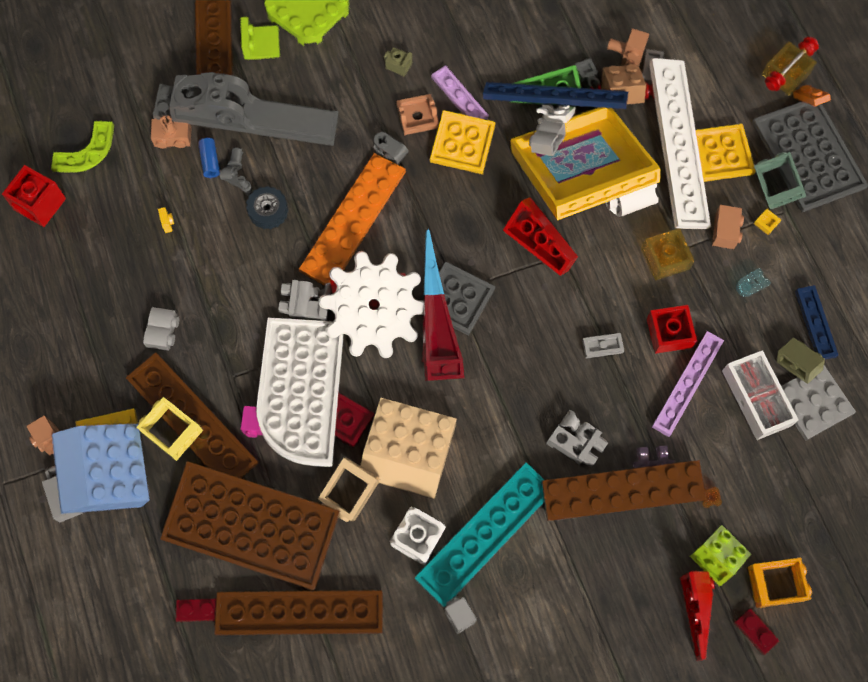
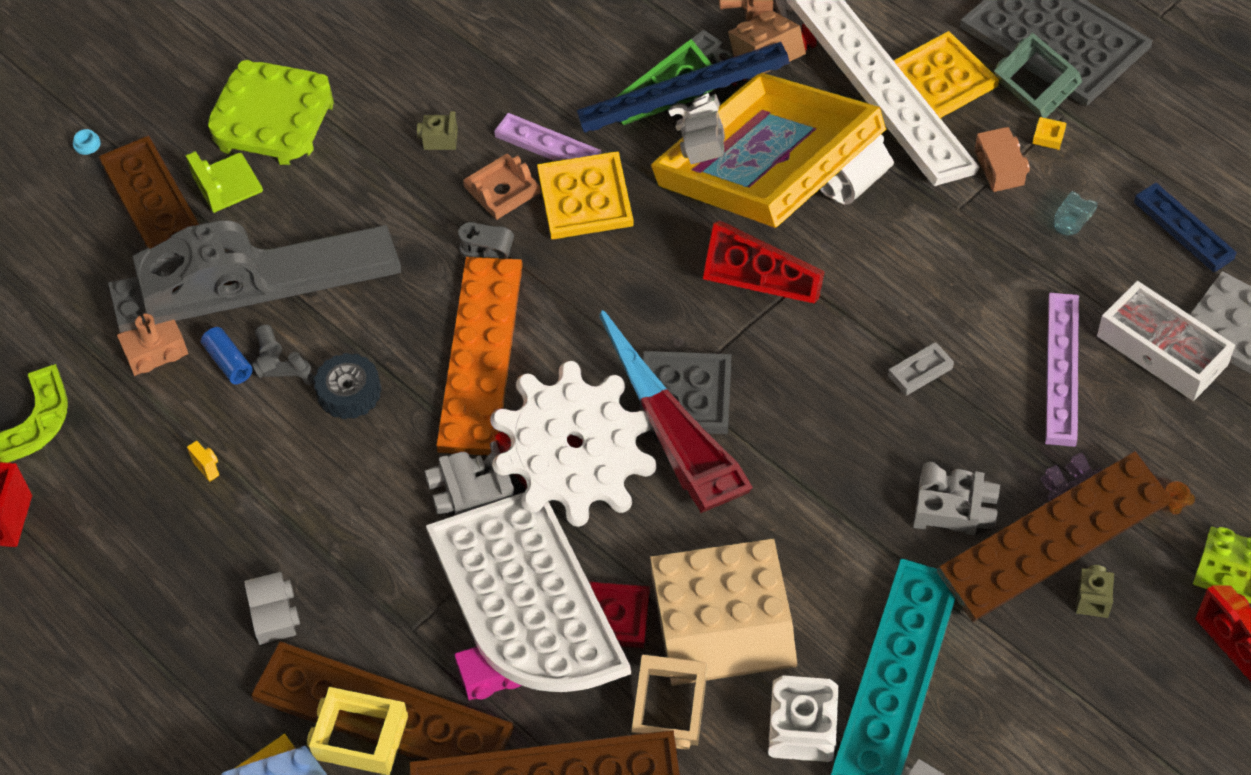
camera: 20 degrees left, 15 degrees down
clear yellow brick [641,228,694,281] -> none
red brick [646,305,697,354] -> none
olive brick [777,338,825,384] -> none
none -> olive brick [1076,565,1114,618]

